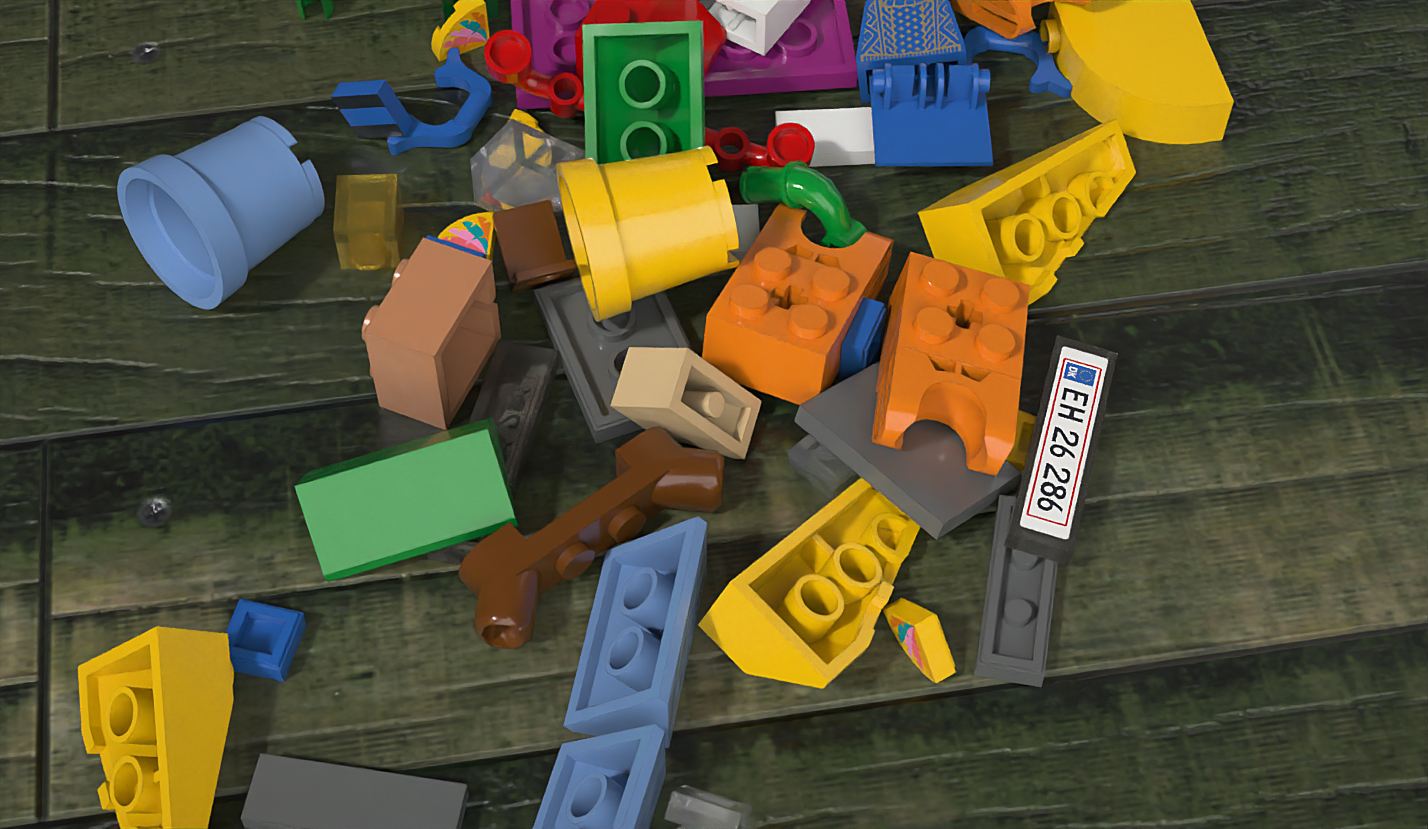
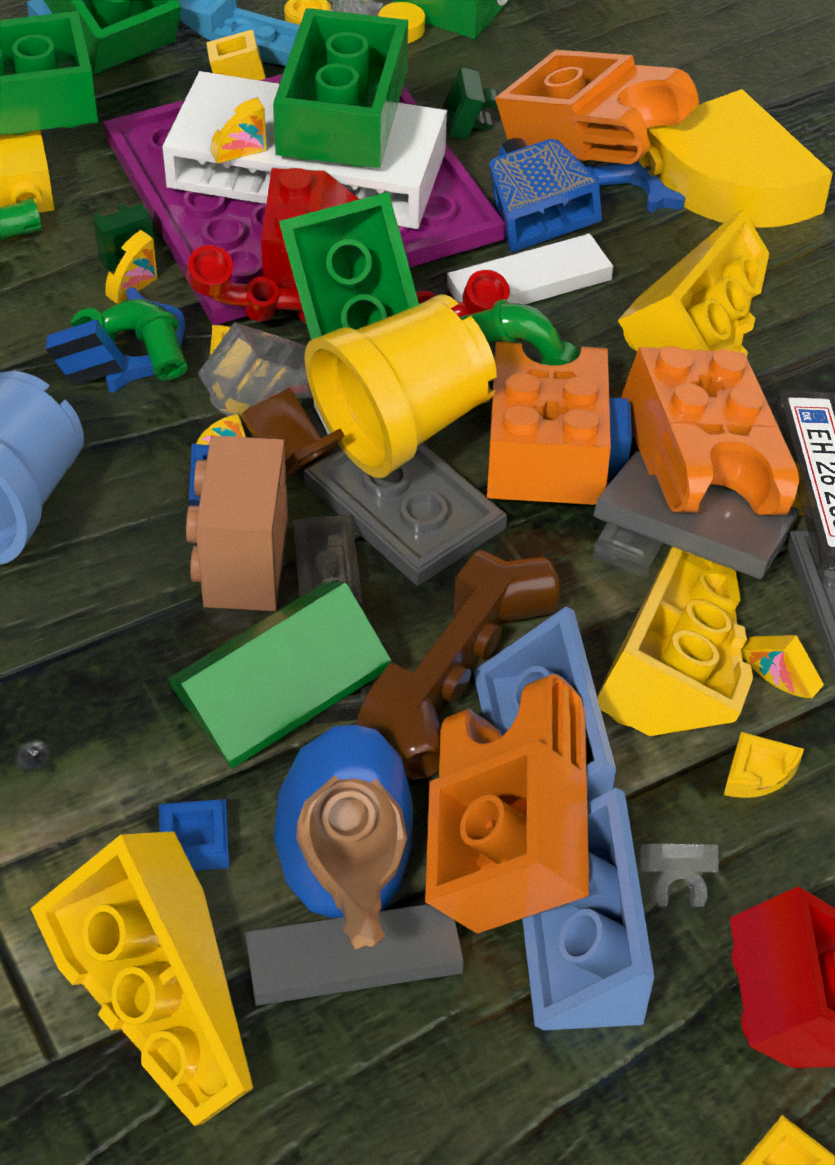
camera: 20 degrees left, 5 degrees down
clear yellow brick [333,174,404,270] -> none
tan slope [610,347,762,459] -> none
blue hinge [869,63,993,167] -> none
none -> green piece [70,299,188,381]
none -> hat [274,725,413,950]
none -> orange brick [425,673,589,934]
none -> yellow tile [724,732,804,798]

